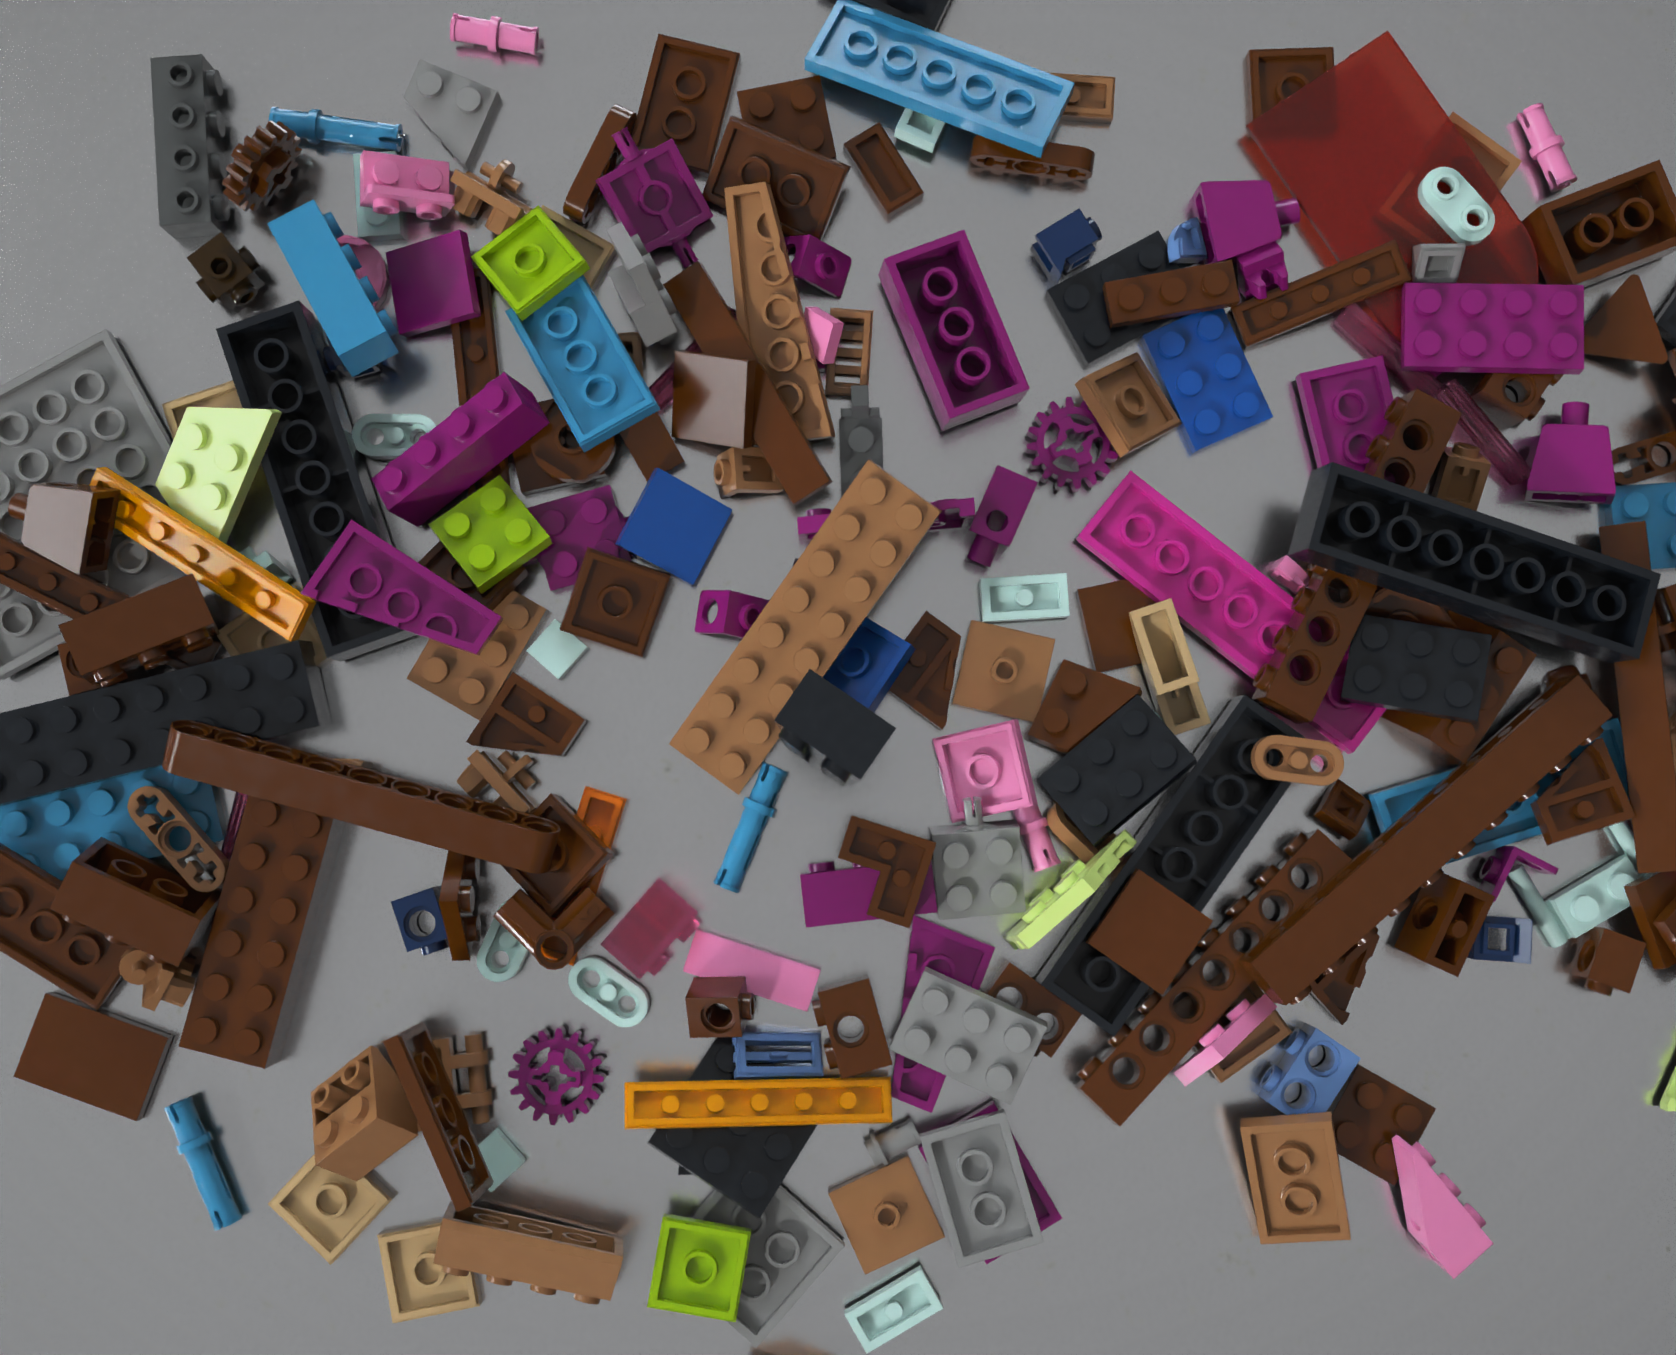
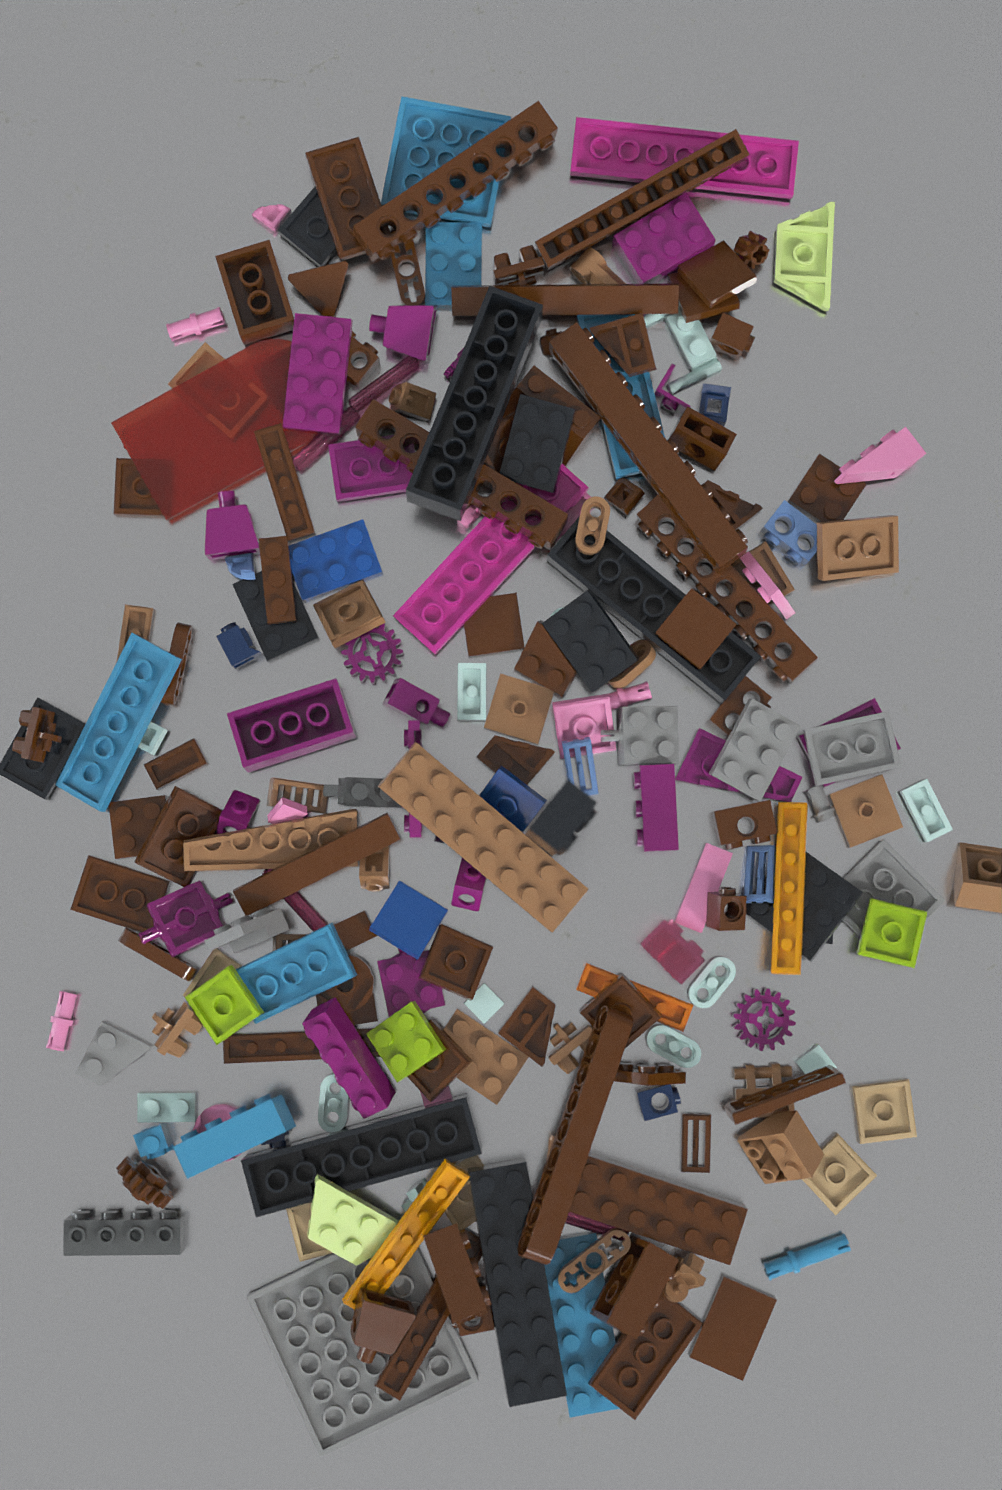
camera: 85 degrees left, 0 degrees up
dark brown brick [187,232,265,310] -> none
dark azure pin [269,107,403,152] -> none
magenta wing [300,519,503,656] -> none
bright pink bracket [360,150,455,220] -> none
magenta tile [385,230,481,337] -> none
medium nougat slope [433,1201,624,1304] -> none
reddish brown piece [493,887,615,970] -> none
tile [671,350,756,449] -> none
dark azure pin [713,762,789,893] -> none
reddish brown plate [838,815,936,928] -> none
yellowish green wing [1003,829,1137,950] -> none
tan slope [1128,598,1211,735] -> none
magenta tile [1236,242,1289,299] -> none
light grey slope [1412,243,1466,283] -> none
light aqua plate [1418,167,1495,246] -> none
none -> dark azure brick [133,1122,174,1159]
none -> medium blue tile [562,737,599,795]
none -> reddish brown tile [680,1113,711,1173]

